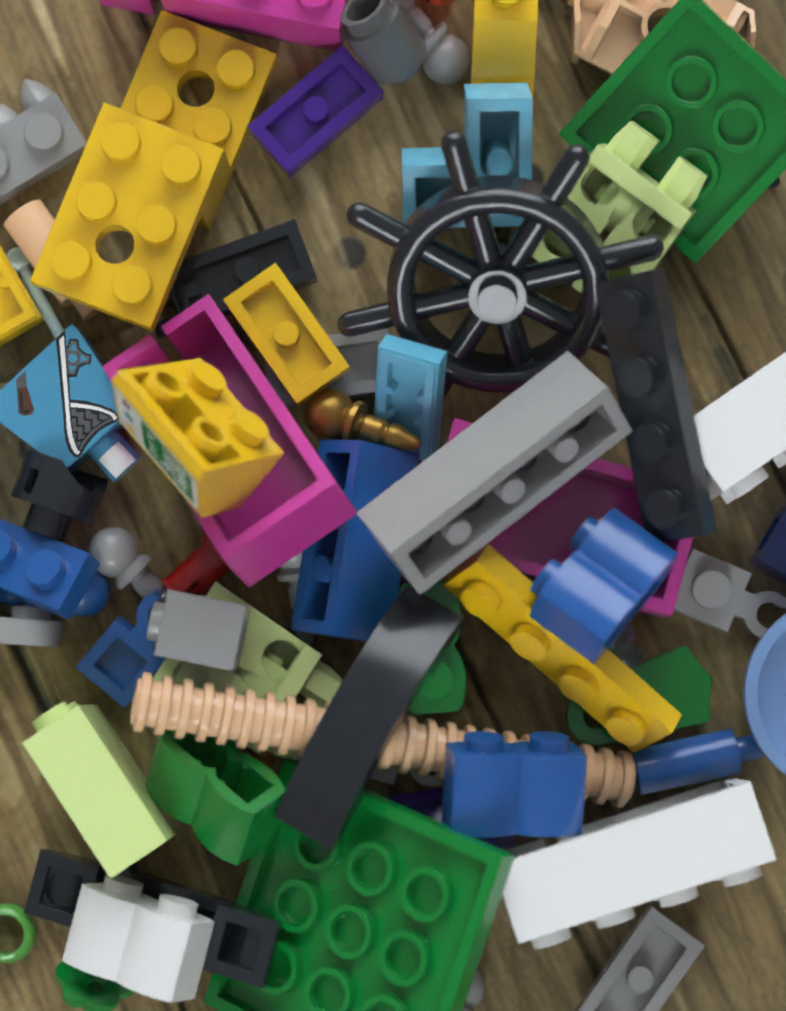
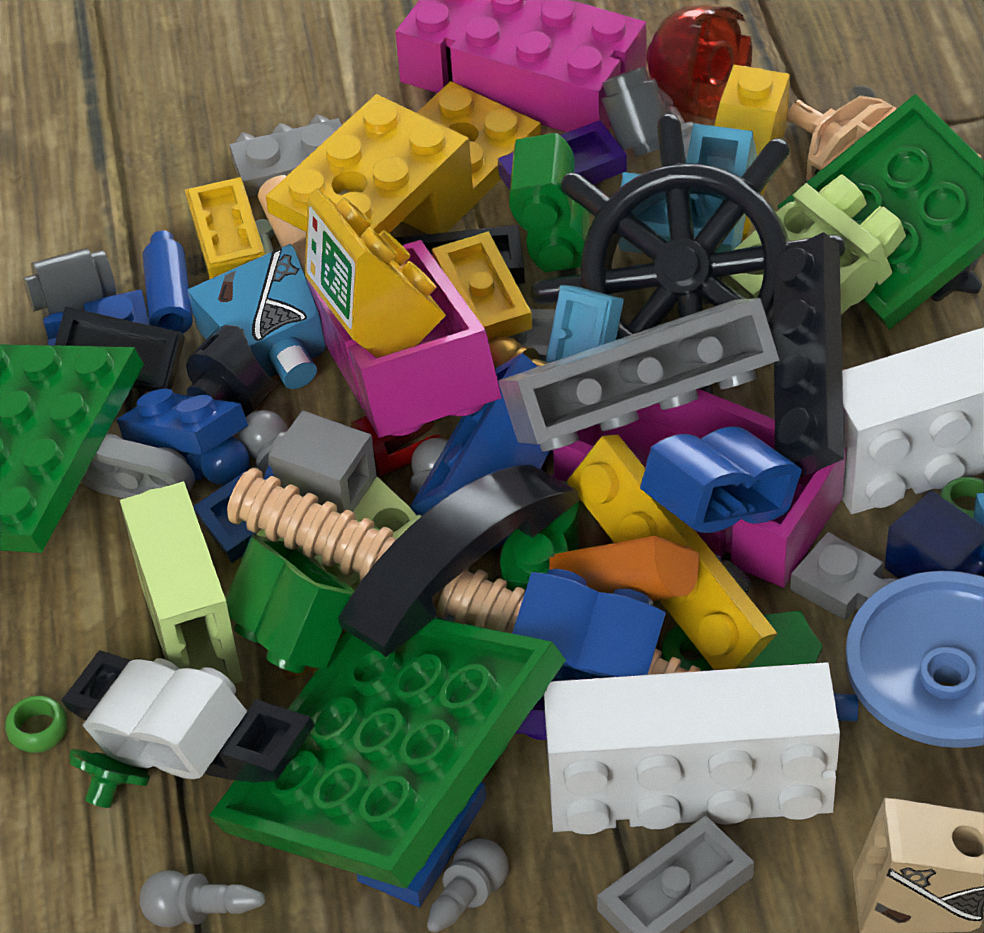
camera: 15 degrees right, 35 degrees down
none -> green brick [509,133,591,273]
none -> orange brick [549,536,699,601]

